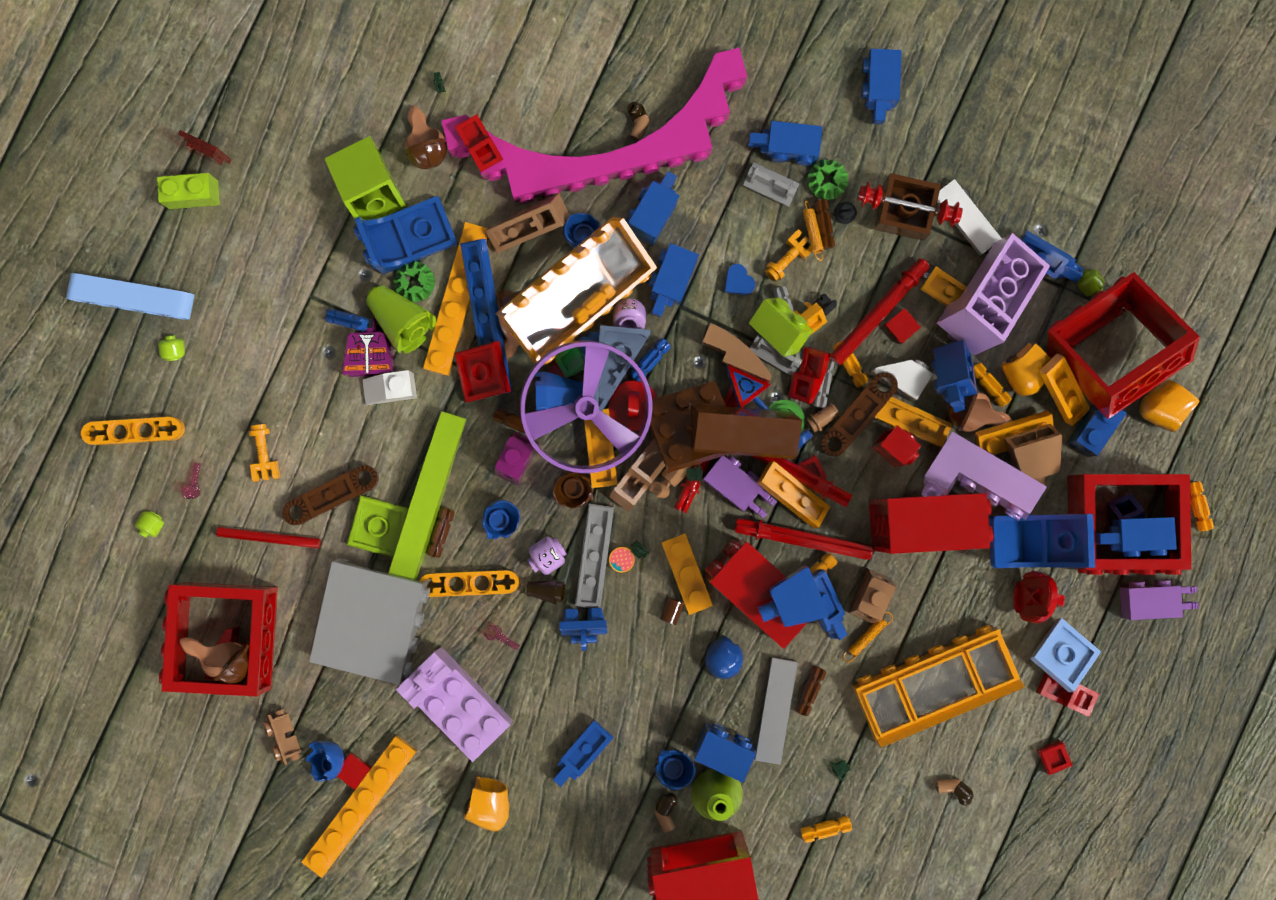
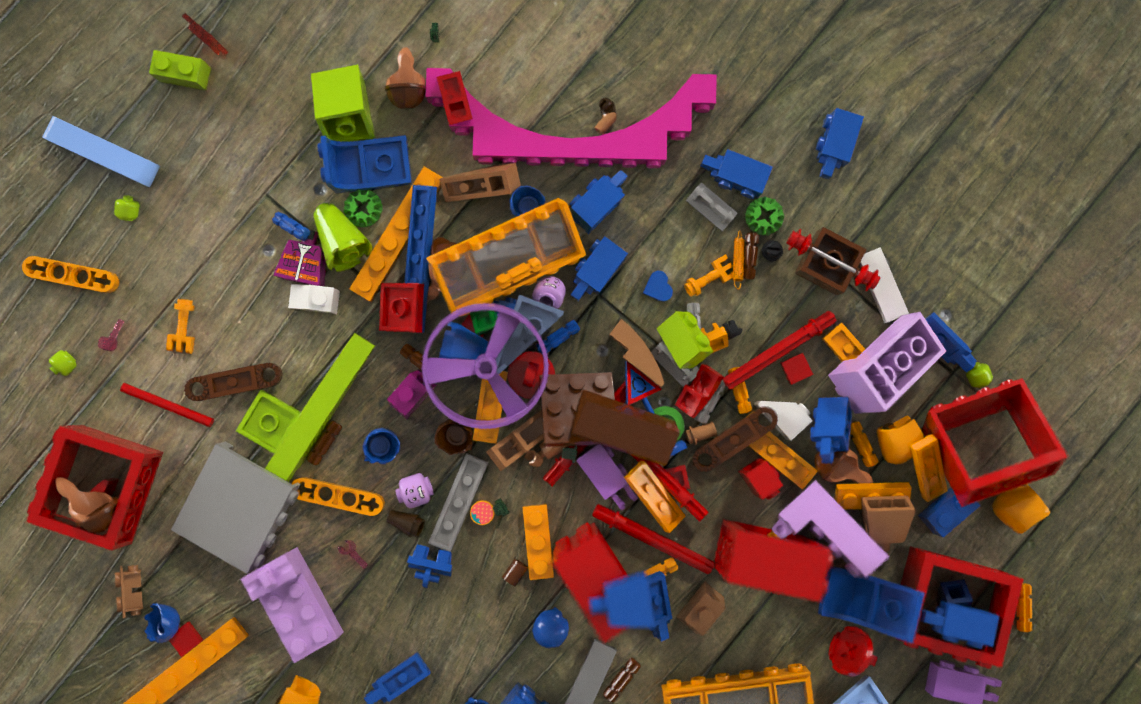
camera: 10 degrees right, 0 degrees up
light orange piece [843,612,893,663] -> none

